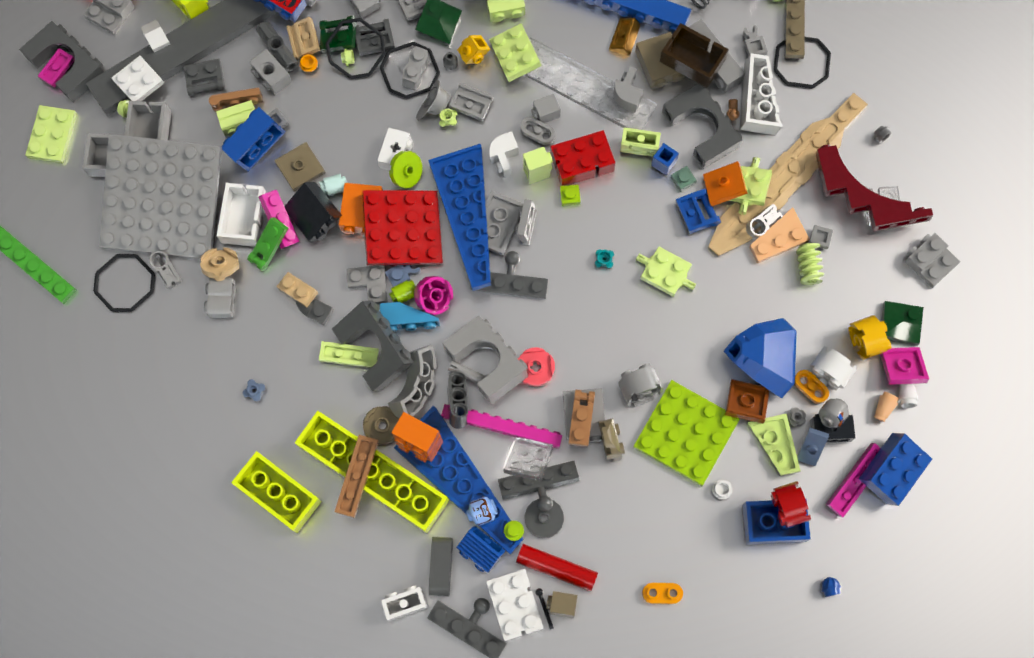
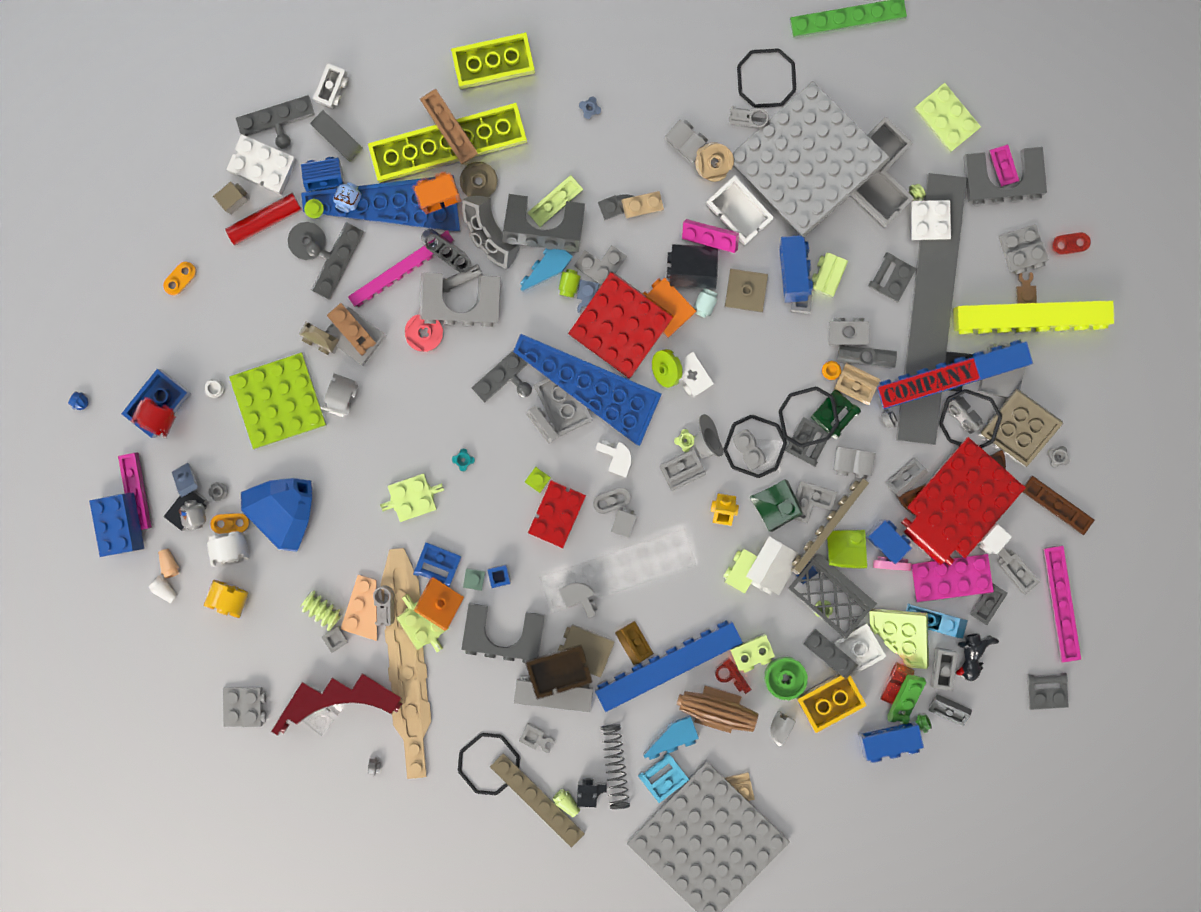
camera: 130 degrees right, 15 degrees up
white slope [141,19,170,52] -> none
medium nougat plate [209,88,263,112] -> none
bright green plate [247,217,288,271] -> none
yellowish green plate [341,48,355,66] -> none
dark pink cylinder [414,276,453,315] -> none
dark grey hose [443,52,458,70] -> none
yellowish green plate [489,23,542,82] -> none
clear plate [503,437,553,481] -> none
yellowish green brick [523,147,553,184] -> none
black hinge [535,588,554,630] -> none
yellowish green brick [620,127,661,157] -> none
dark orange plate [725,379,769,424] -> none
medium nougat arm [726,99,740,121] -> none
white wedge [740,53,782,135] -> none
yellowish green wing [748,414,801,476] -> none
dark pink plate [880,347,929,385] -> none
dark green plate [882,301,924,346] -> none

